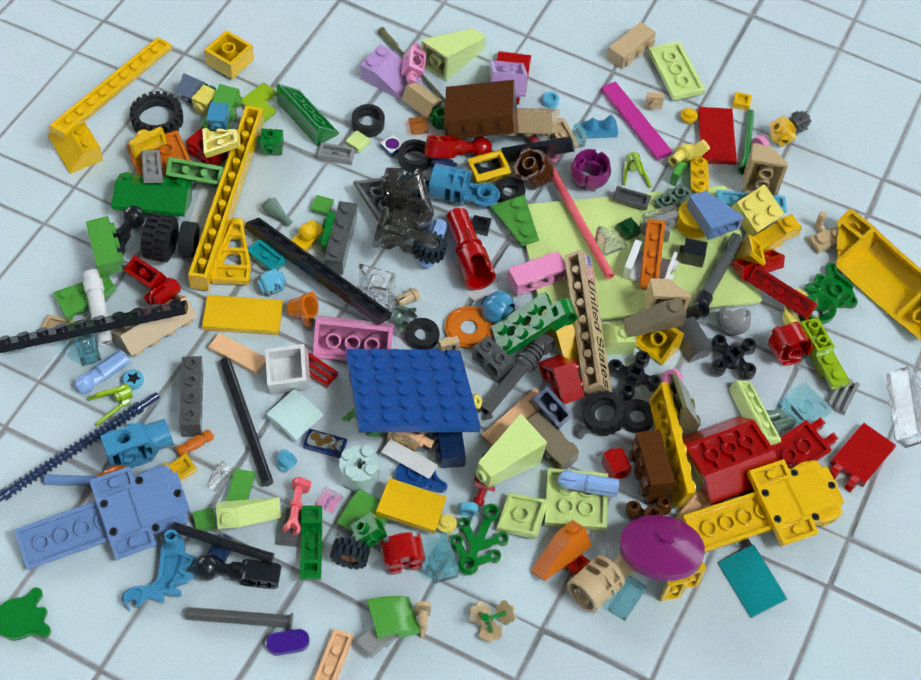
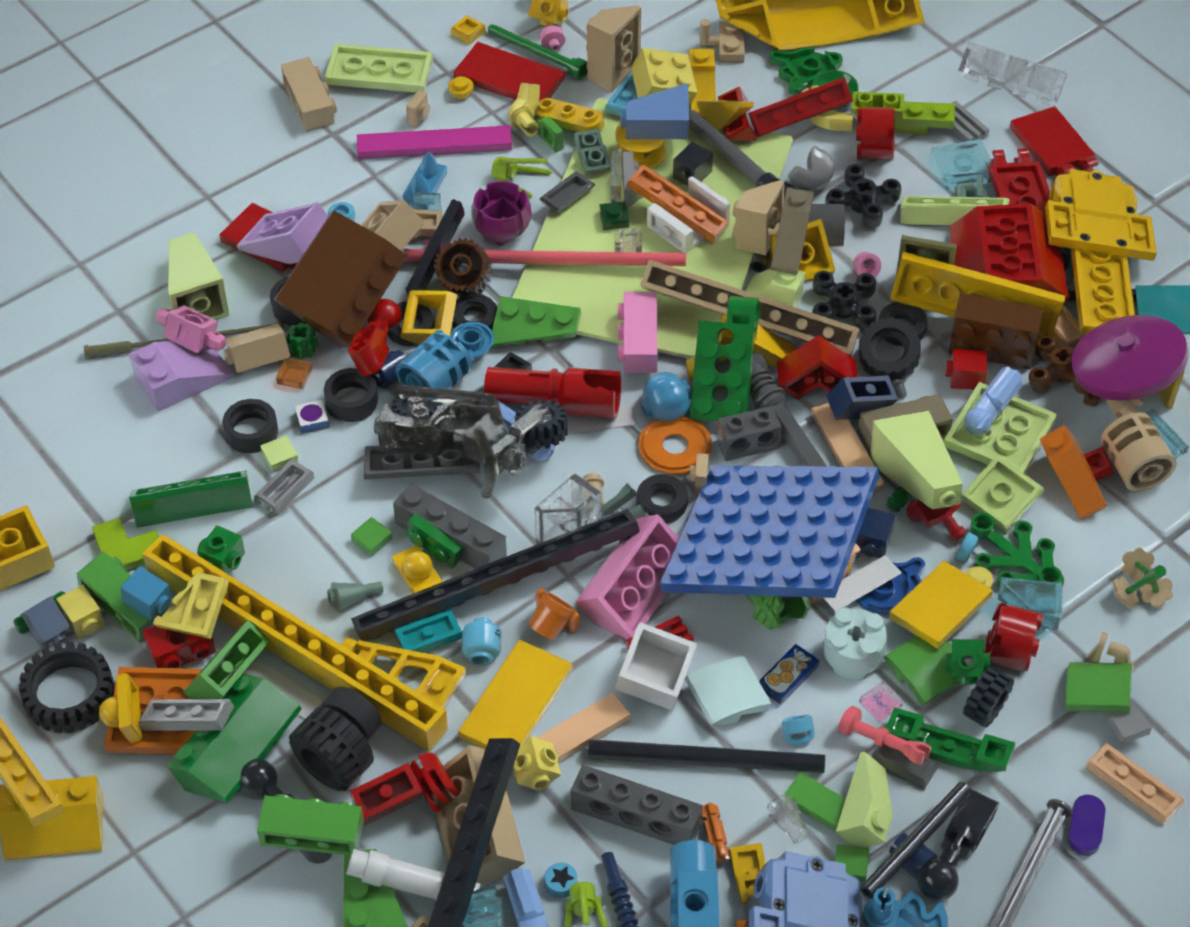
camera: 60 degrees left, 5 degrees down
none -> light yellow brick [513,736,561,791]

